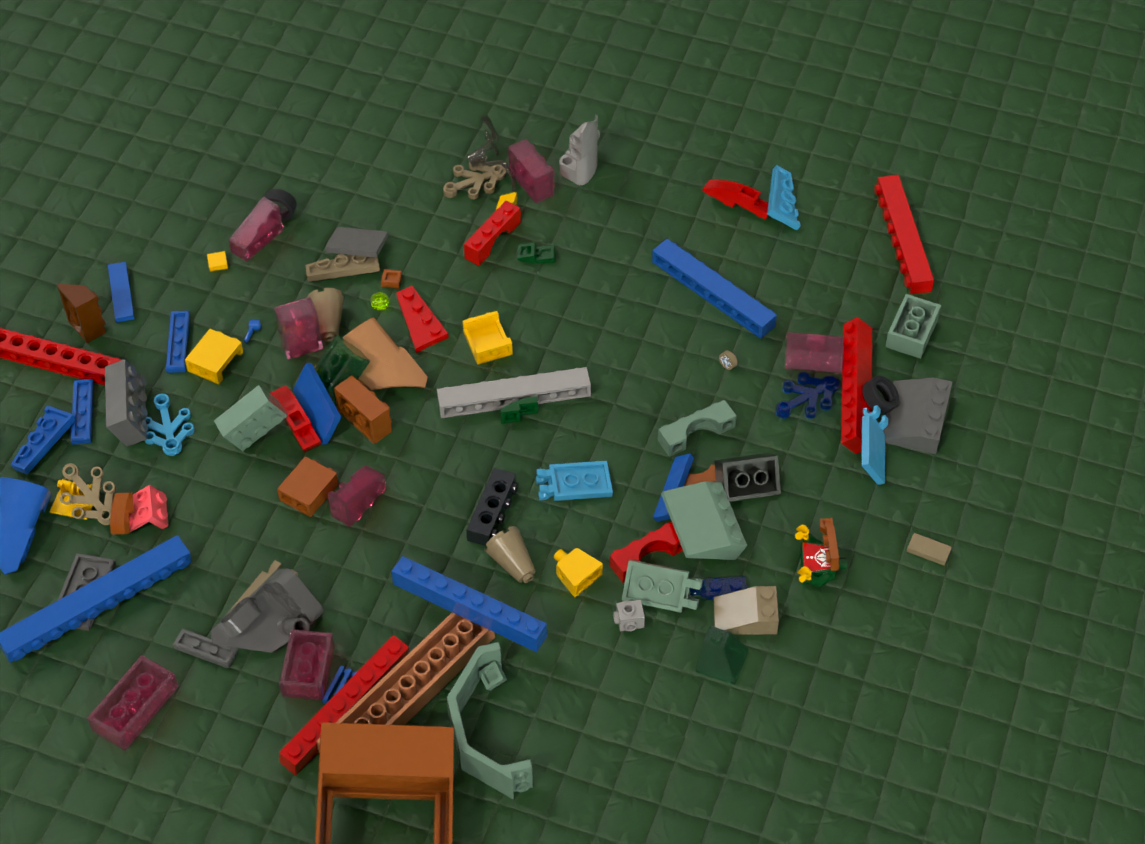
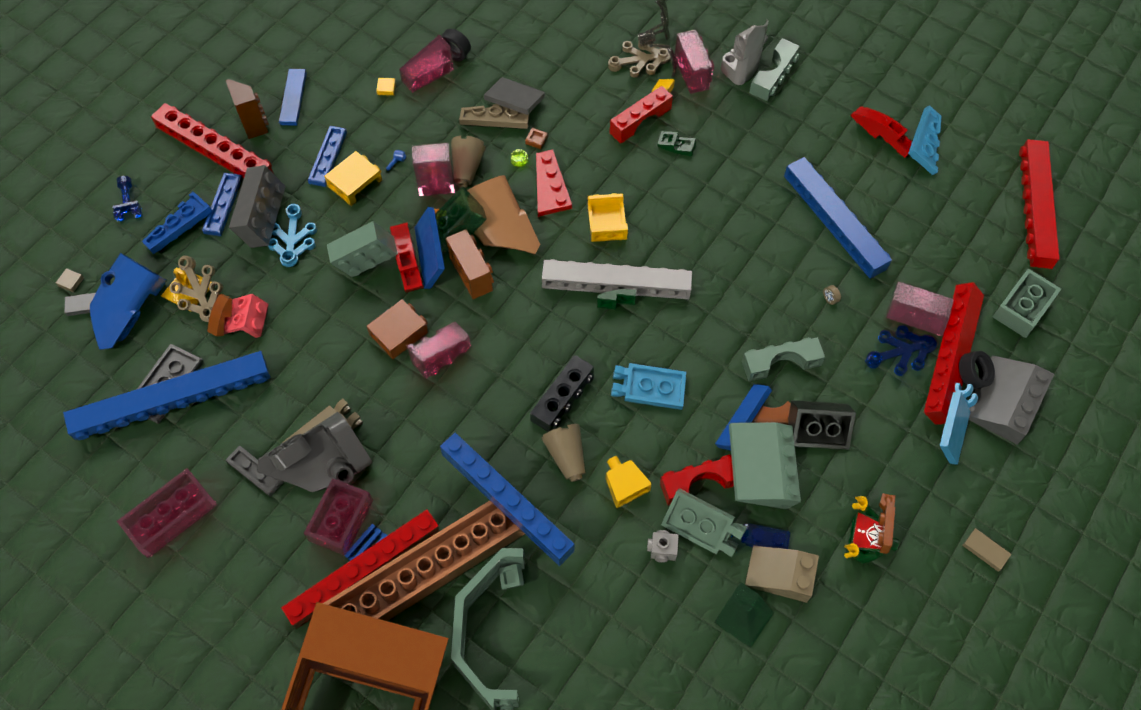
camera: 15 degrees right, 10 degrees up
none -> sand green arch [749,38,800,101]

